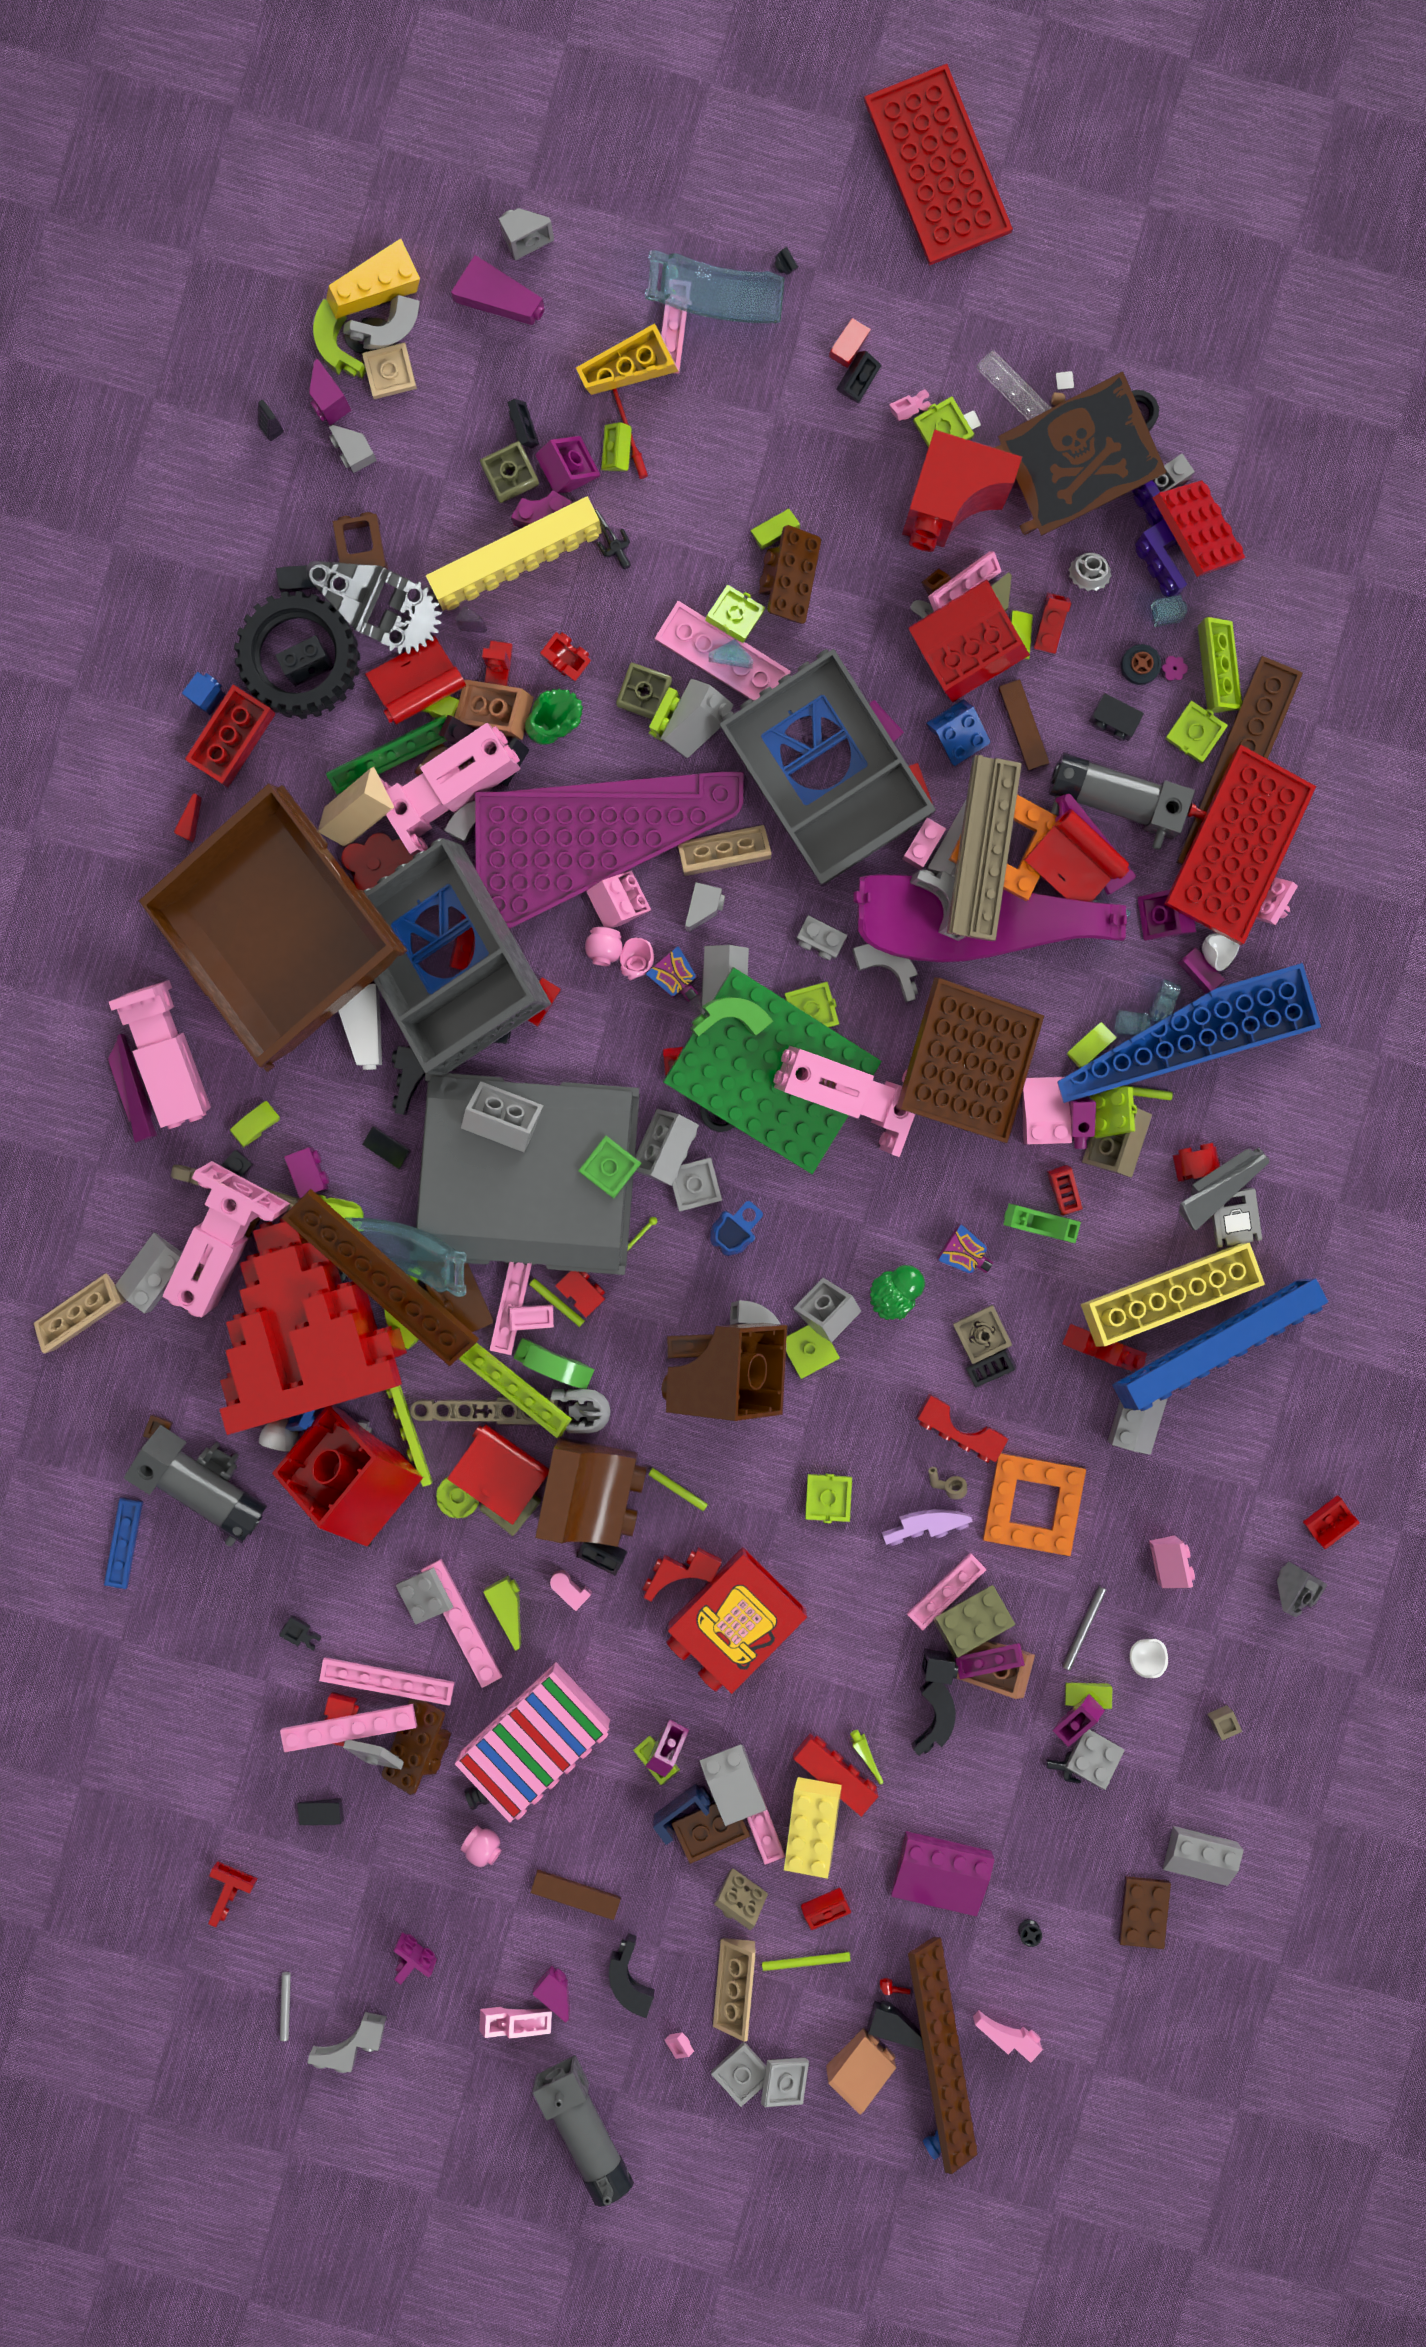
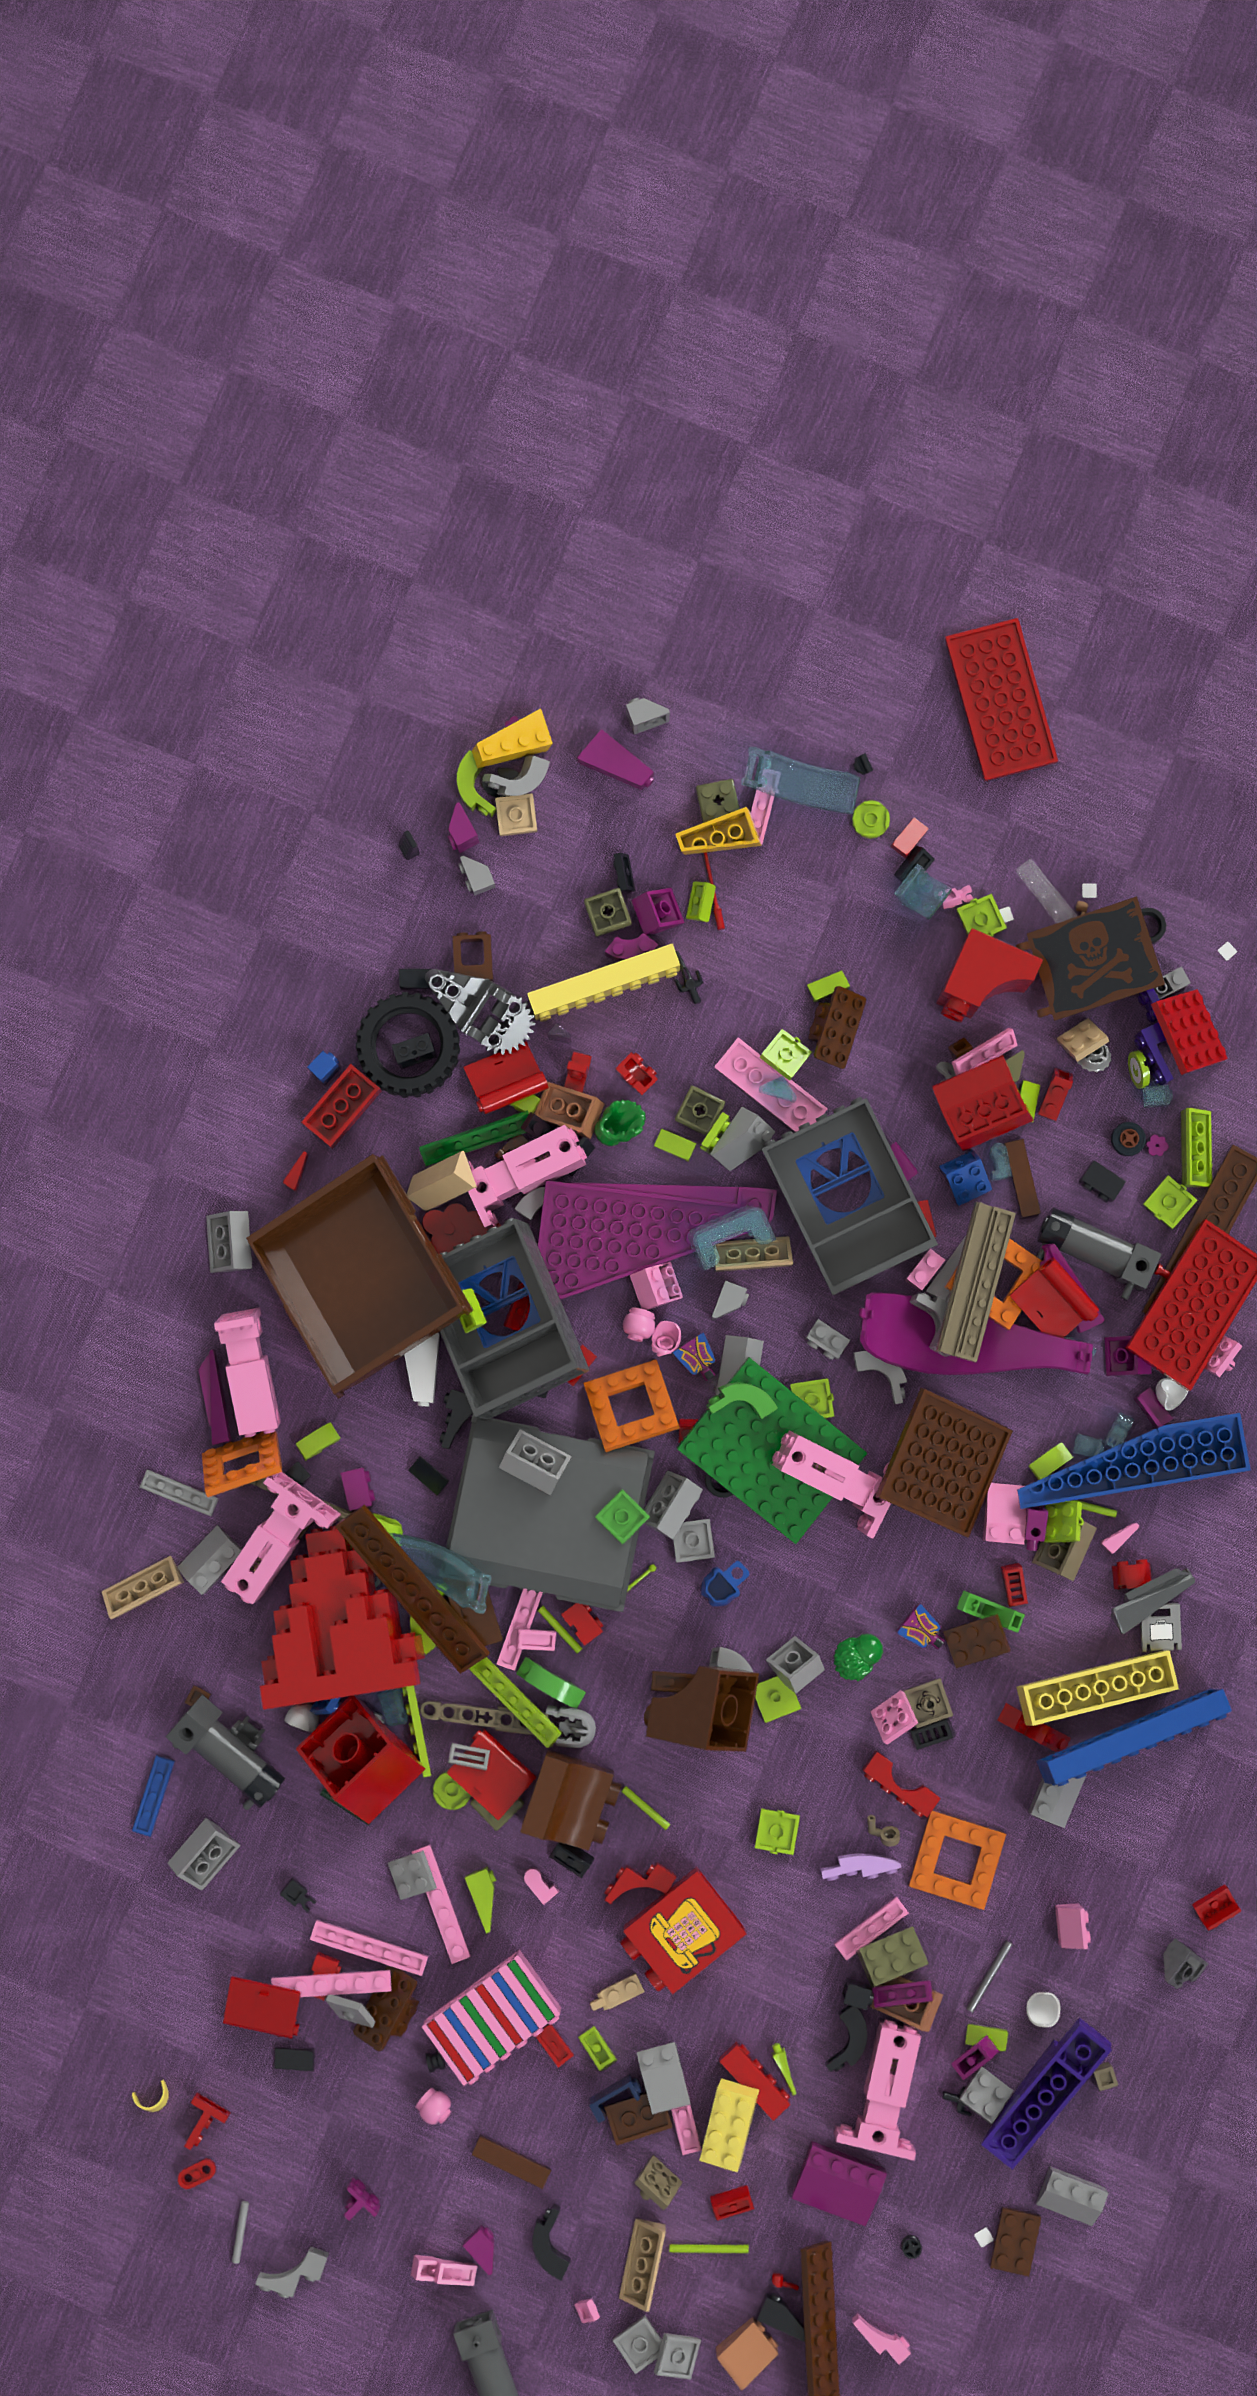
camera: 15 degrees right, 5 degrees down
magenta brick [646,1720,689,1777] -> none
none -> light yellow helmet [132,2080,169,2112]
none -> light grey tile [140,1469,219,1516]
none -> light grey slope [168,1818,241,1891]
none -> red plate [178,2159,216,2189]
none -> orange plate [202,1430,282,1498]
none -> light grey slope [206,1211,252,1273]
none -> red door [223,1976,301,2039]
none -> clear light blue leg [378,1688,408,1727]
none -> light grey tile [448,1743,490,1770]
none -> lime slope [459,1288,486,1333]
none -> red plate [536,2024,574,2068]
none -> orange plate [584,1359,680,1452]
none -> tan hinge [590,1973,645,2011]
none -> lime slope [654,1129,697,1162]
none -> clear light blue windscreen [688,1205,776,1270]
none -> olive brick [696,779,740,823]
none -> bright pink brick [834,2019,921,2160]
none -> lime tile [852,800,890,839]
none -> bright pink plate [870,1690,918,1745]
none -> clear light blue bracket [894,864,952,919]
none -> reddish brown plate [943,1614,1011,1668]
none -> white sticker [974,2227,994,2247]
none -> dark purple slope [981,2017,1112,2170]
none -> clear light blue leg [989,1143,1012,1181]
none -> tan plate [1056,1018,1109,1062]
none -> bright pink slope [1100,1523,1139,1554]
none -> lime tile [1128,1050,1150,1089]
none -> white sticker [1218,942,1237,961]

